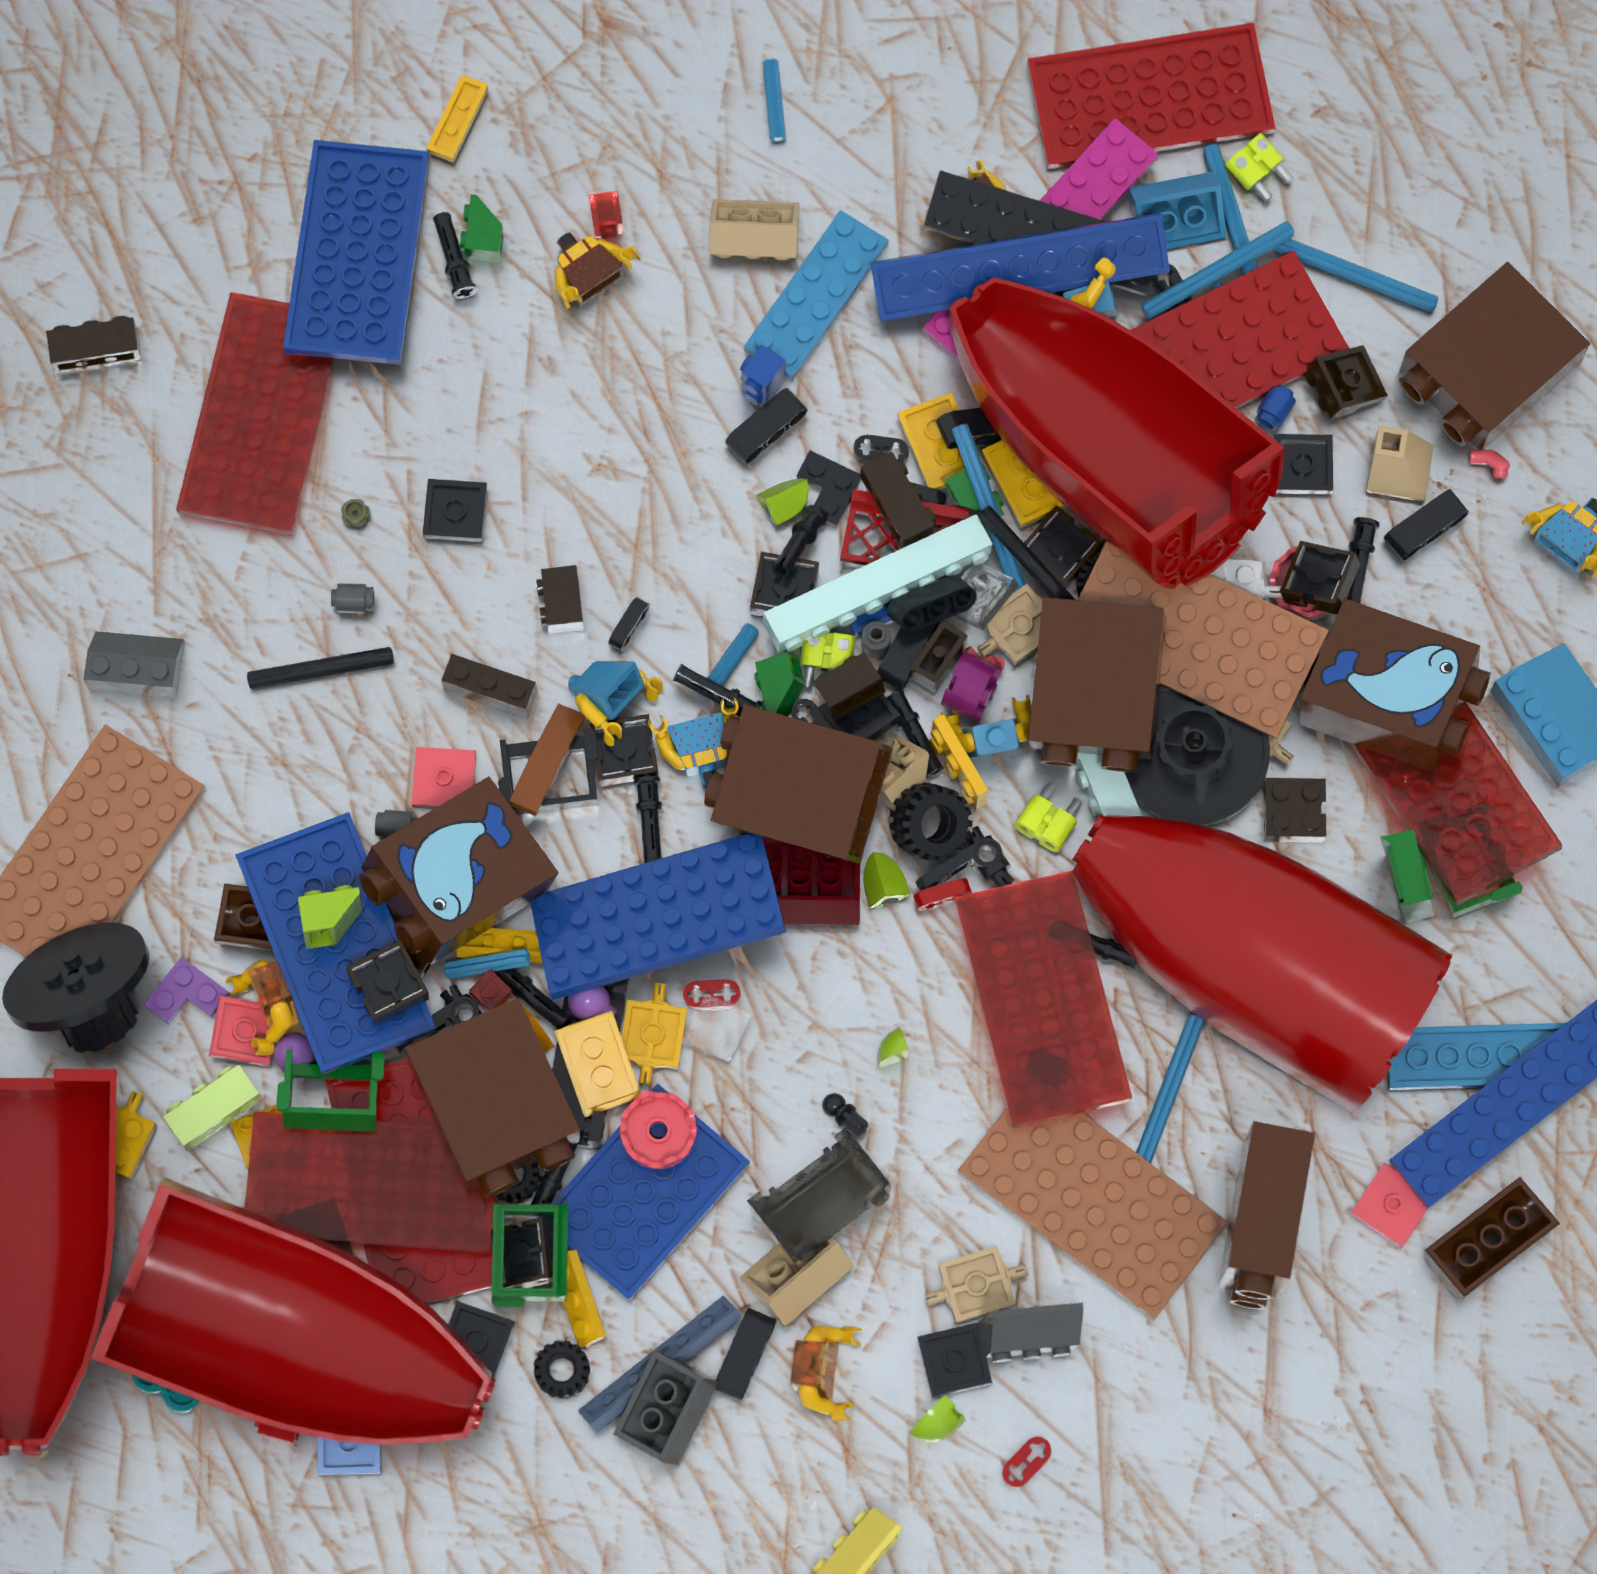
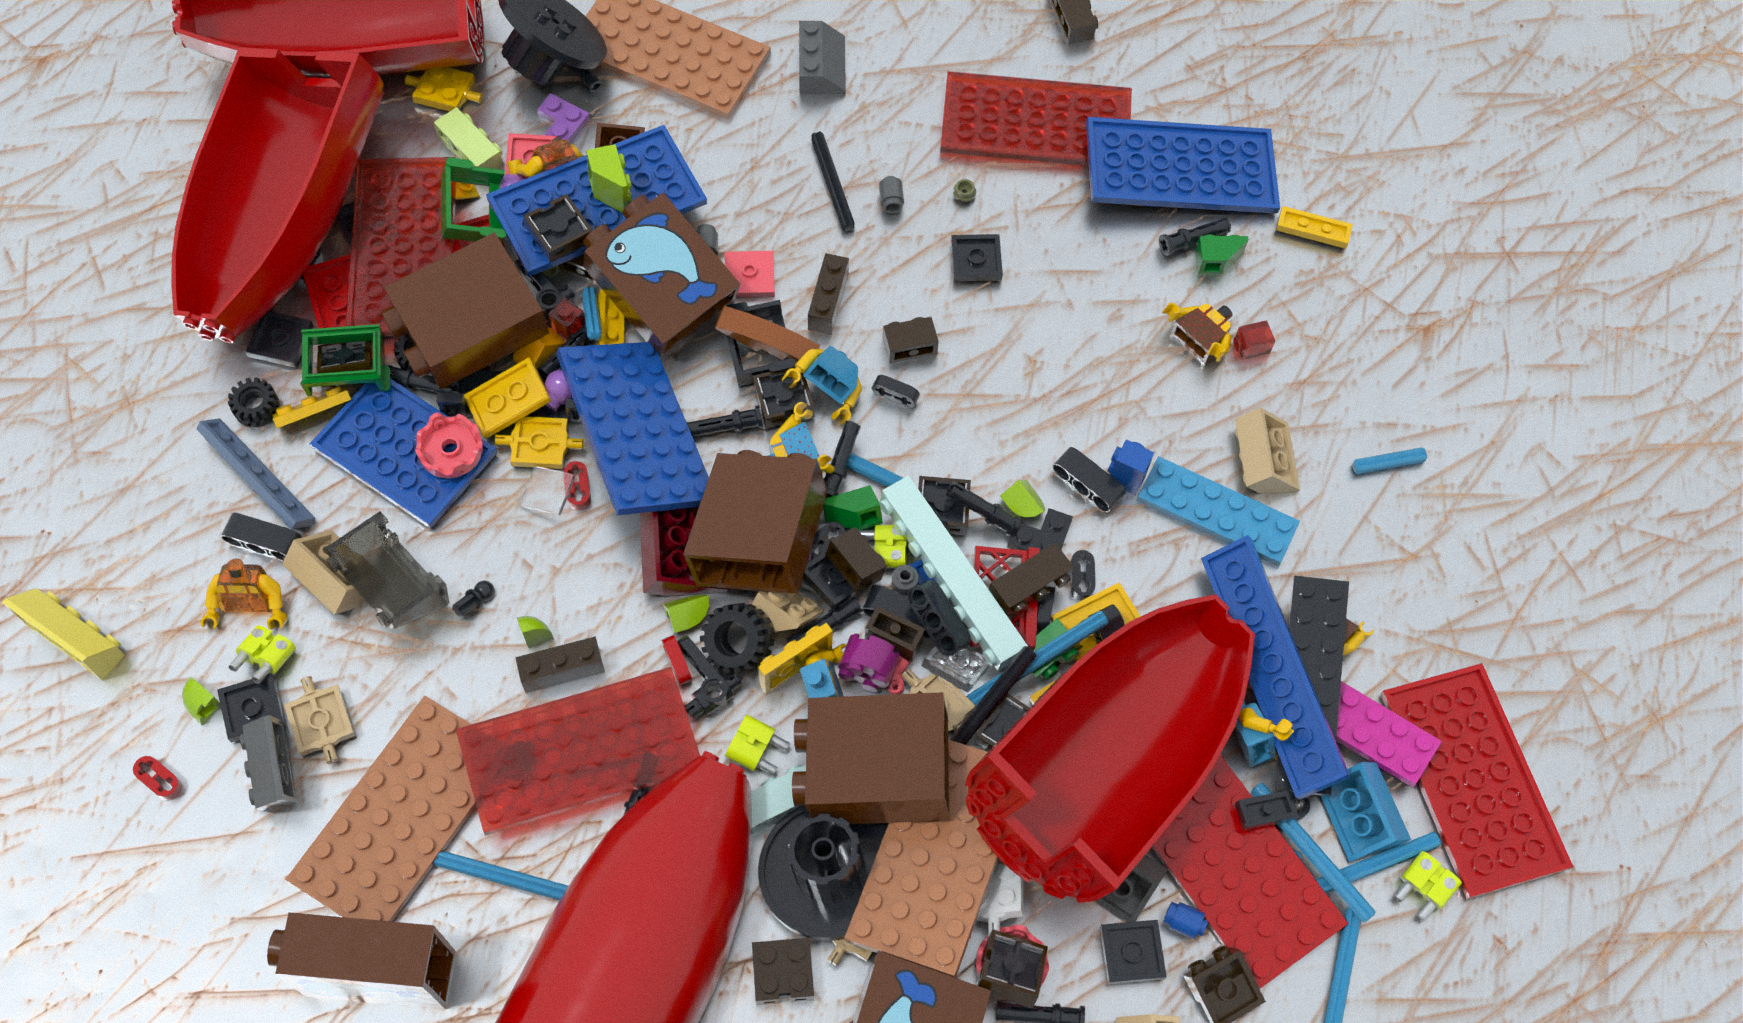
camera: 80 degrees right, 10 degrees down
dark grey slope [613,1350,719,1465] -> none
none -> neon yellow piece [228,625,296,684]
none -> dark brown brick [515,636,605,693]
none -> black plate [1235,790,1299,830]

